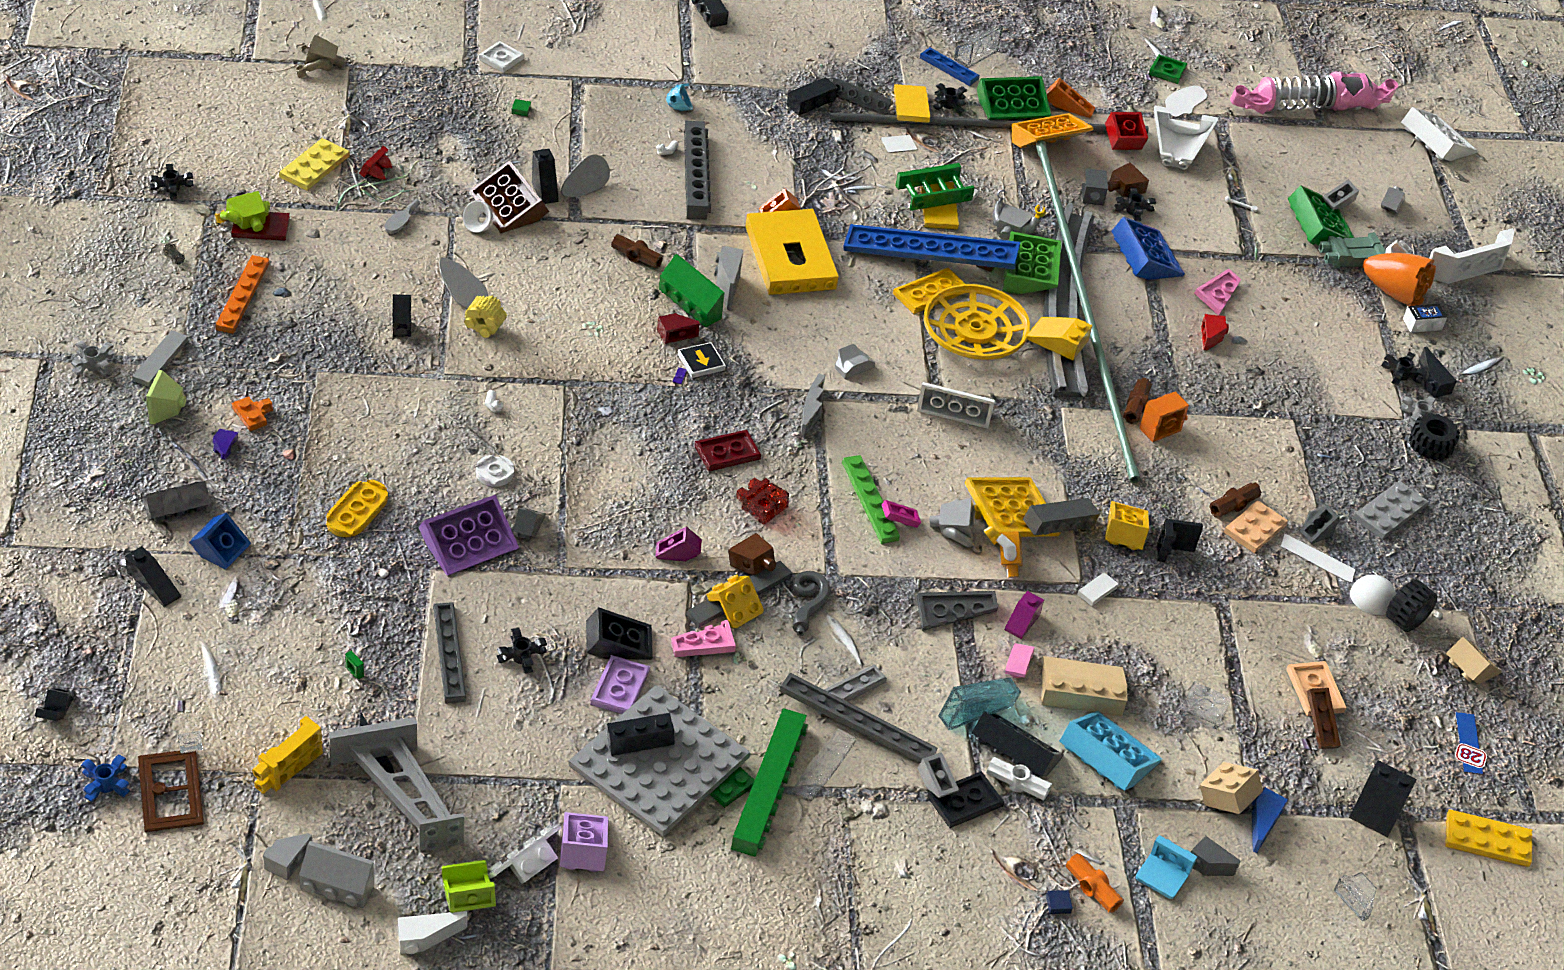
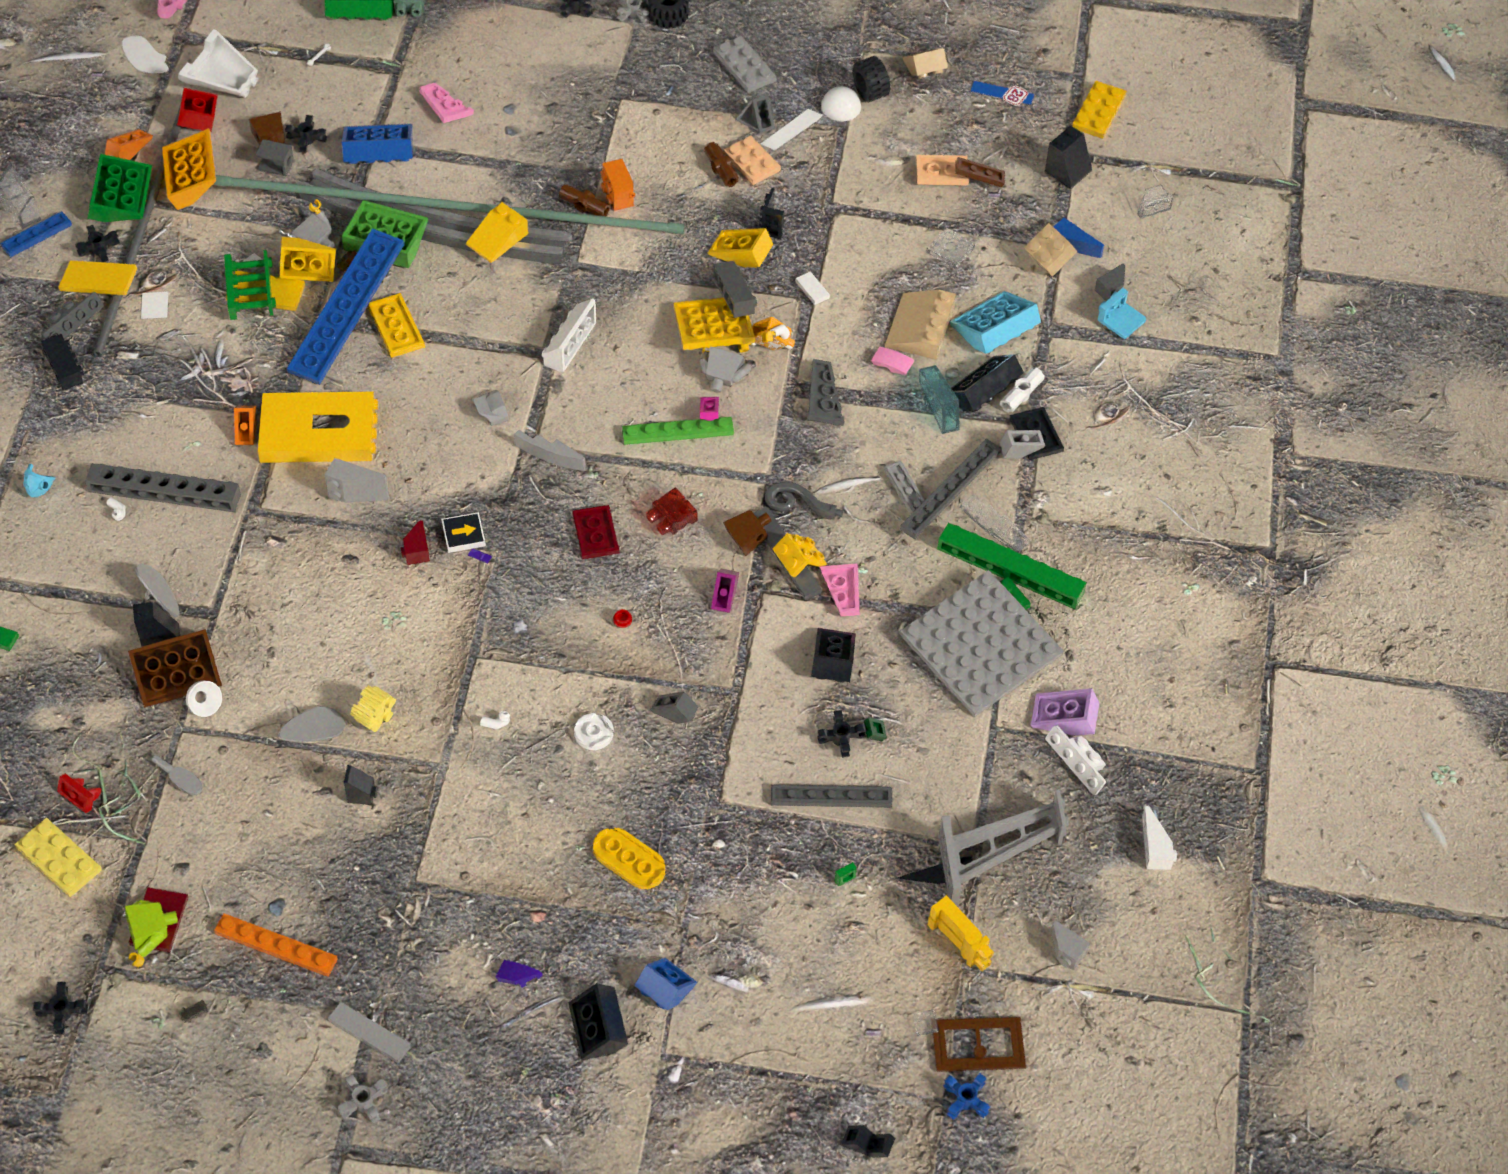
camera: 75 degrees left, 10 degrees up
black slope [125,546,181,607] -> none
yellowish green slope [146,370,186,424] -> none
orange hinge [231,396,273,431] -> none
light grey slope [299,841,374,908] -> none
medium lavender slope [419,495,519,576] -> none
lime panel [442,860,496,913] -> none
lavender tile [590,655,650,714] -> none
black brick [607,713,675,756] -> none
reddish brown piece [611,234,664,269] -> none
green slope [659,254,725,327] -> none
yellow dish [924,284,1030,360] -> none
magenta slope [1004,591,1044,639] -> none
dark blue tile [1046,890,1073,914] -> none
orange piece [1065,853,1124,913] -> none
green tile [1148,54,1188,84] -> none
red slope [1201,314,1229,351] -> none
none -> yellow slope [279,237,336,282]
none -> red plate [613,609,632,628]
none -> dark green plate [864,717,887,742]

